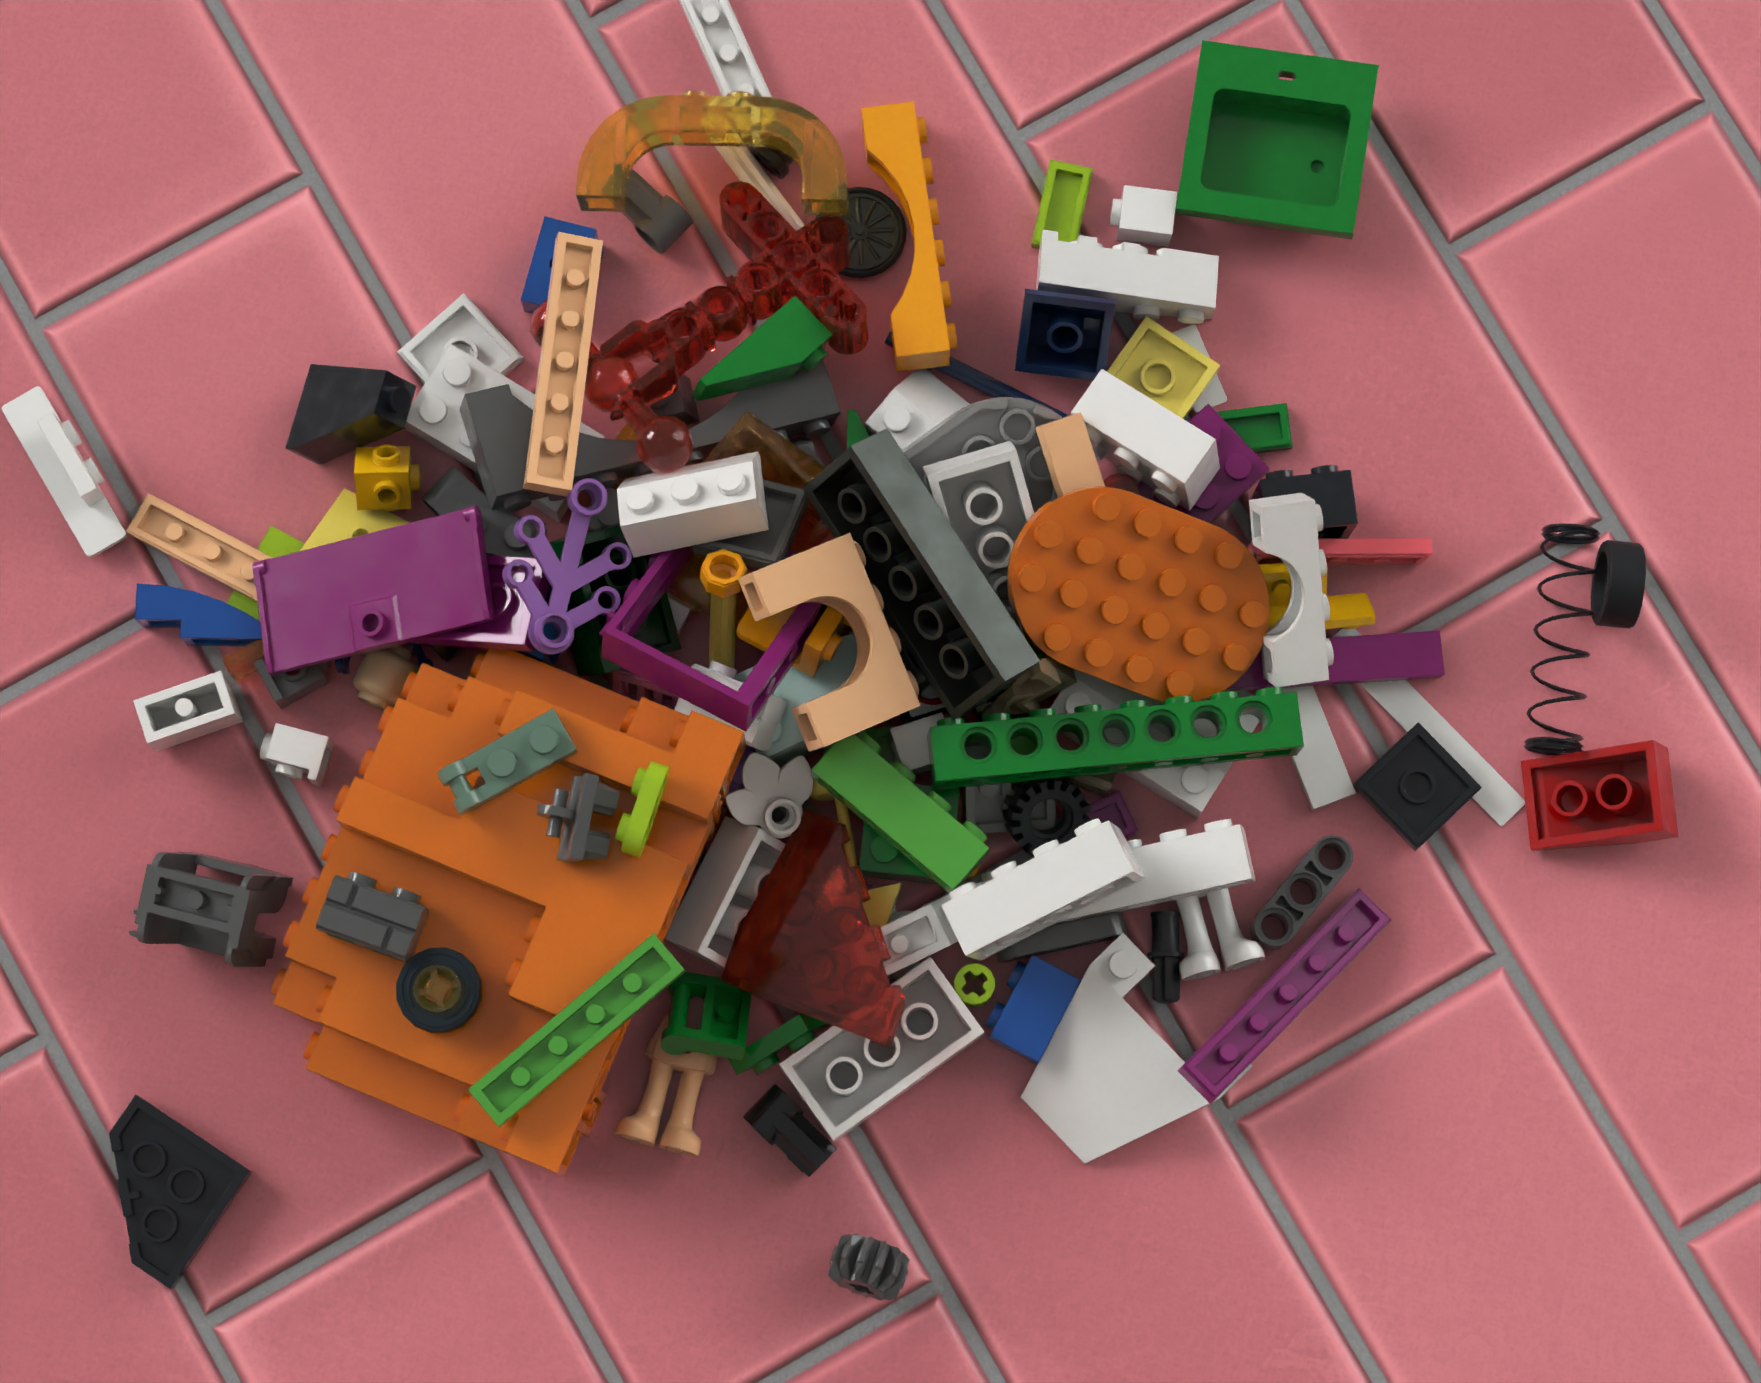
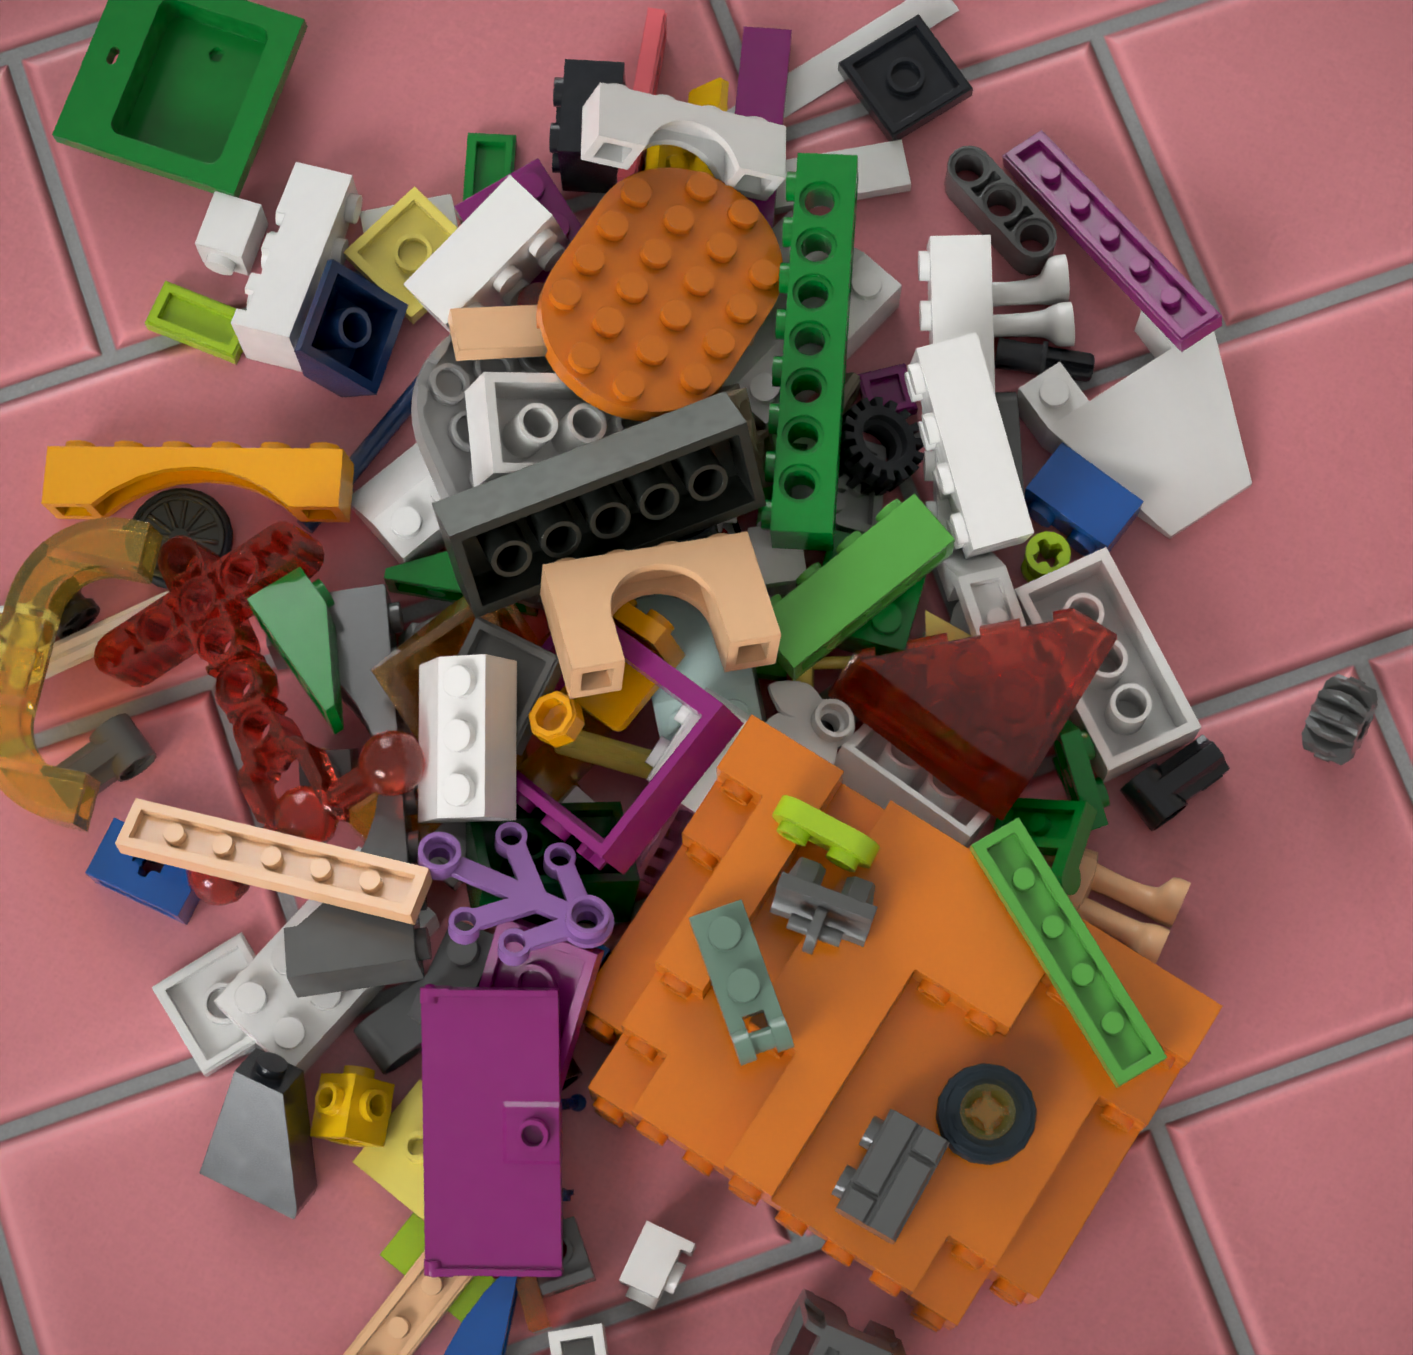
camera: 75 degrees left, 5 degrees down
tan head [353,645,419,711] -> none

